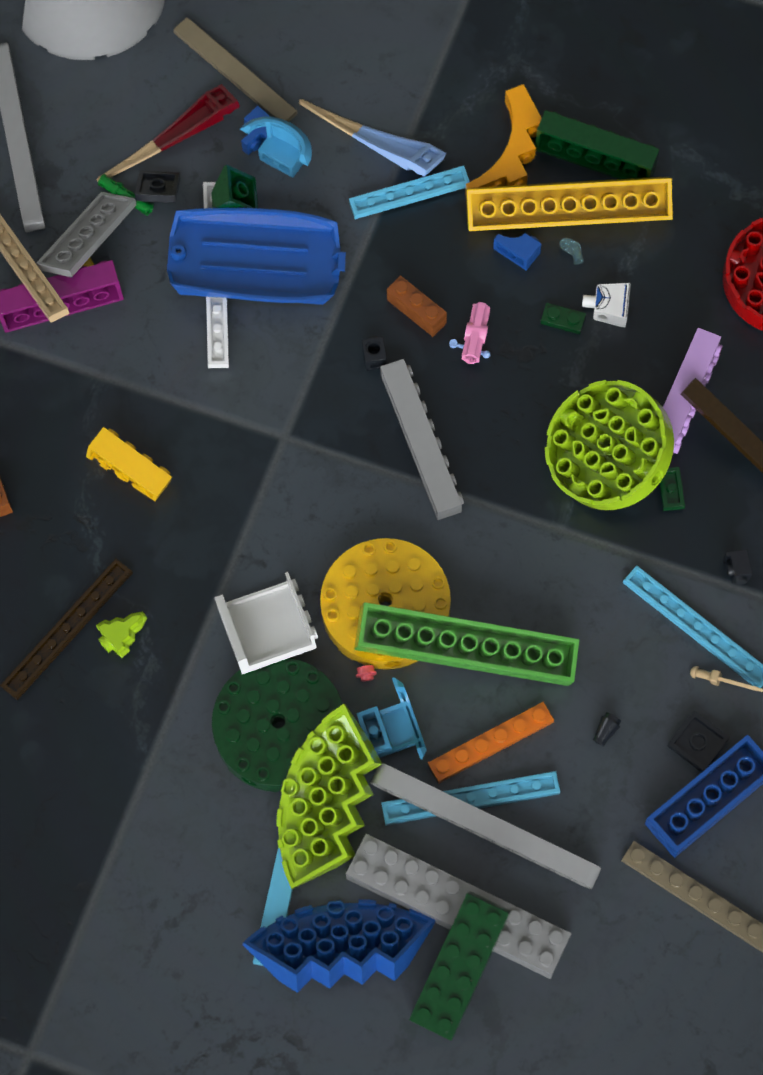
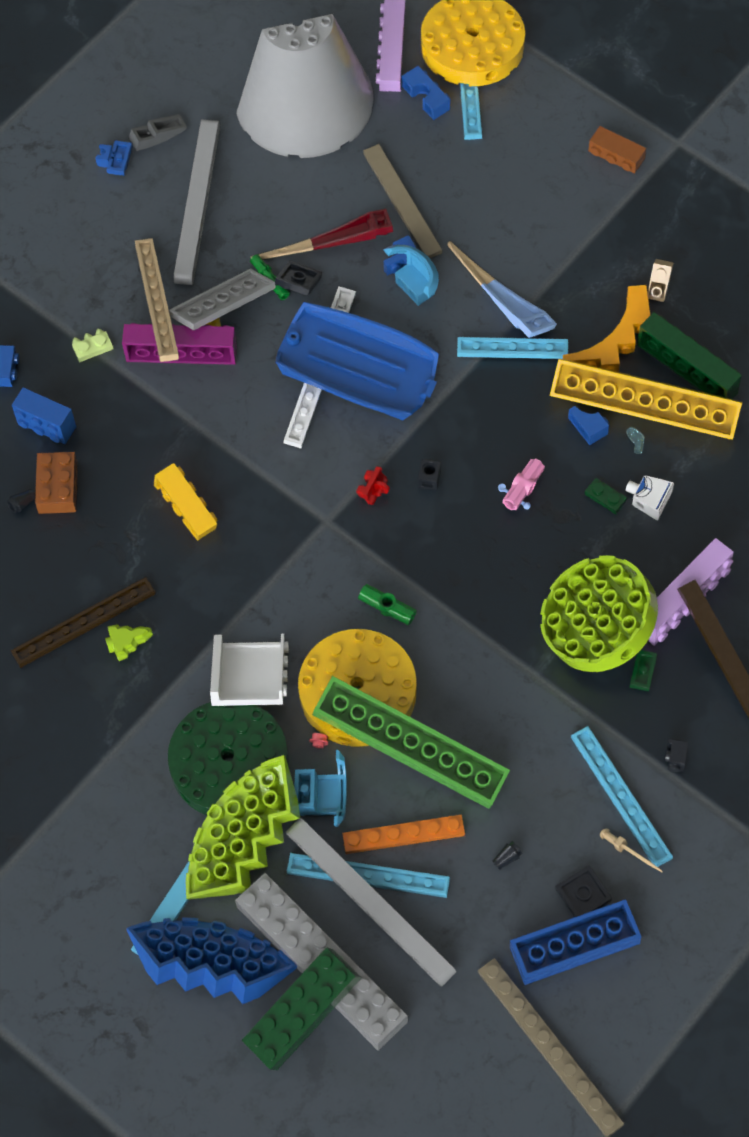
camera: 20 degrees right, 5 degrees down
dark green slope [211,165,258,209] -> none
light grey brick [380,359,464,520] -> none
dark orange brick [387,275,447,337] -> none
none -> red hips [356,466,390,505]
none -> green piece [358,584,417,626]
none -> tan slope [647,259,674,302]

